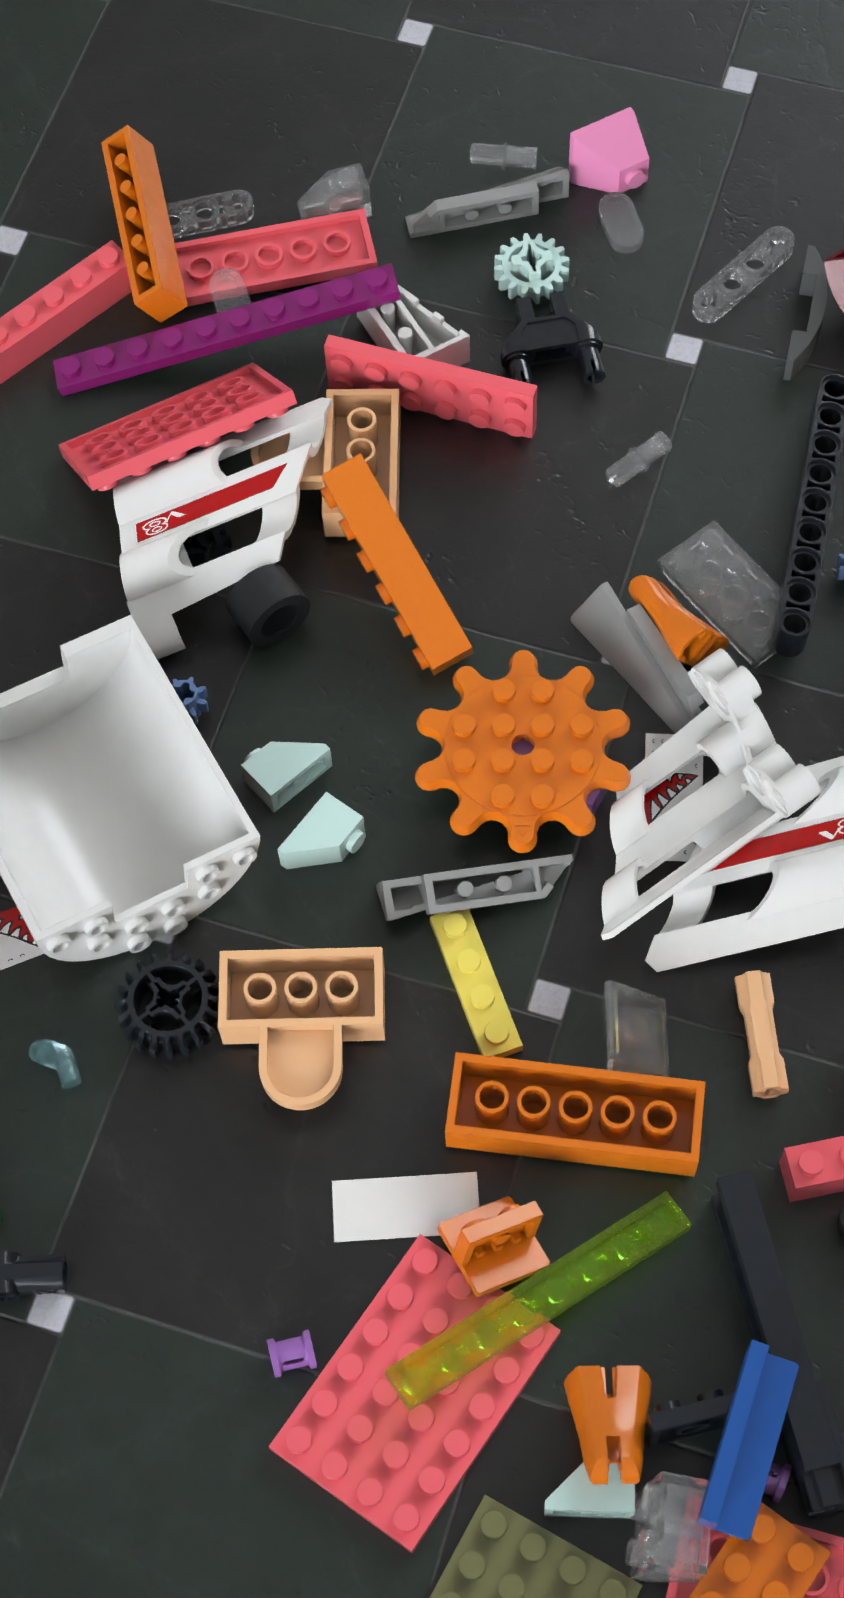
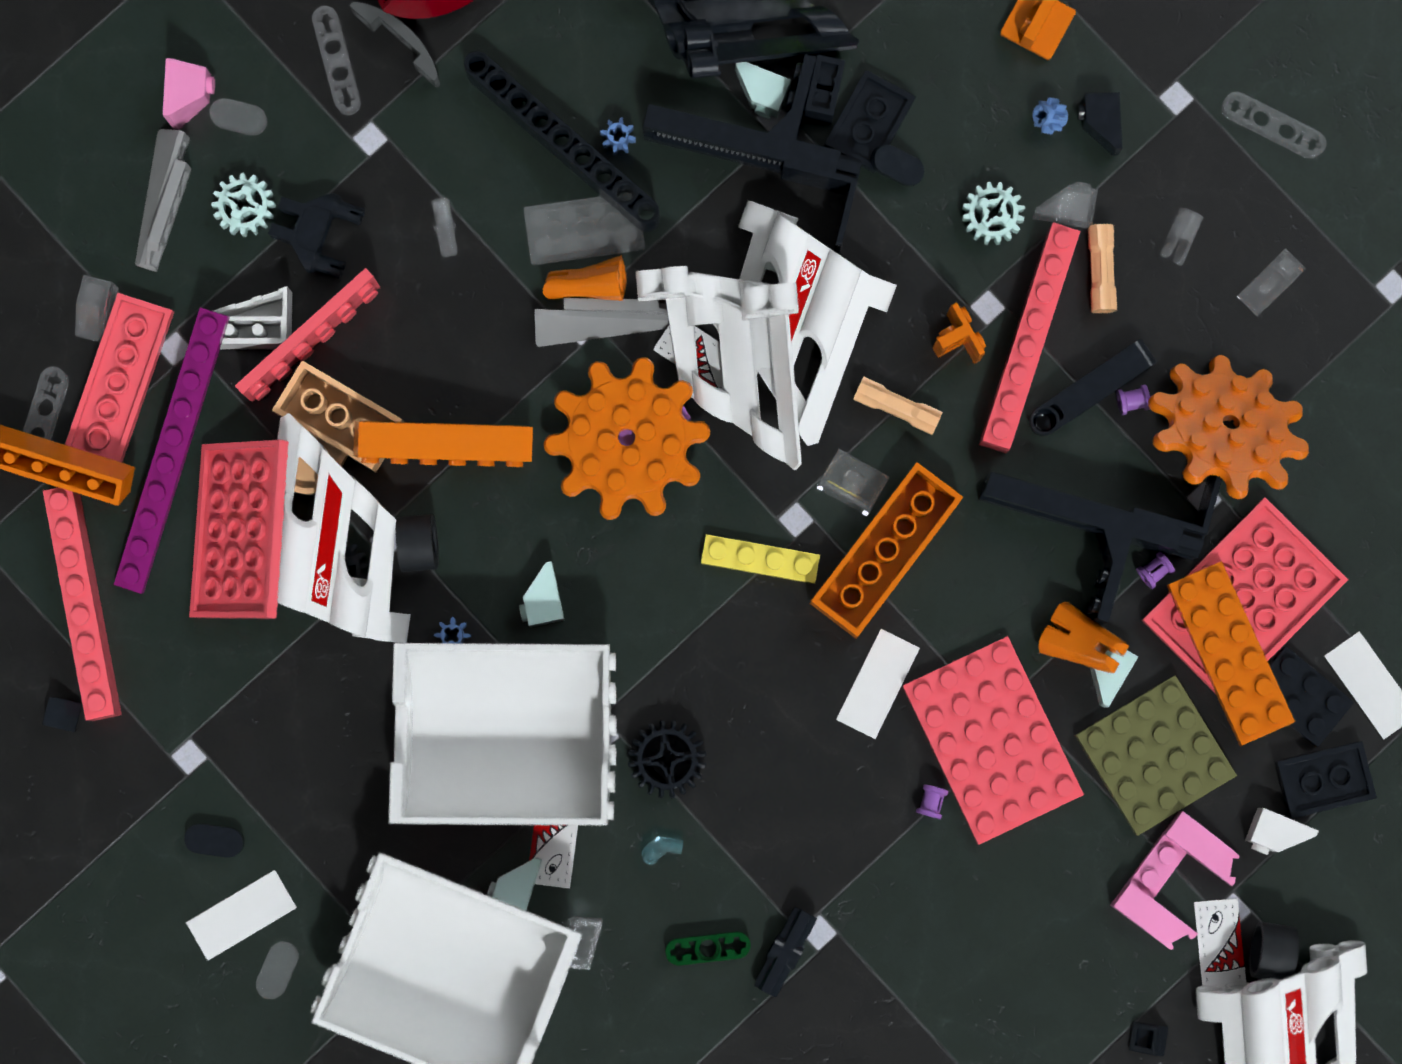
camera: 65 degrees left, 20 degrees up
clear tile [209,268,251,313] -> none
light nougat brick [218,947,385,1110] -> none
light aqua slope [277,792,366,869] -> none
light grey wedge [376,854,573,921] -> none
clear neon green plate [385,1191,692,1412] -> none
orange bracket [438,1196,550,1297] -> none
clear axle [470,142,538,170] -> none
clear slope [625,1471,711,1583] -> none
blue panel [696,1340,799,1541] -> none

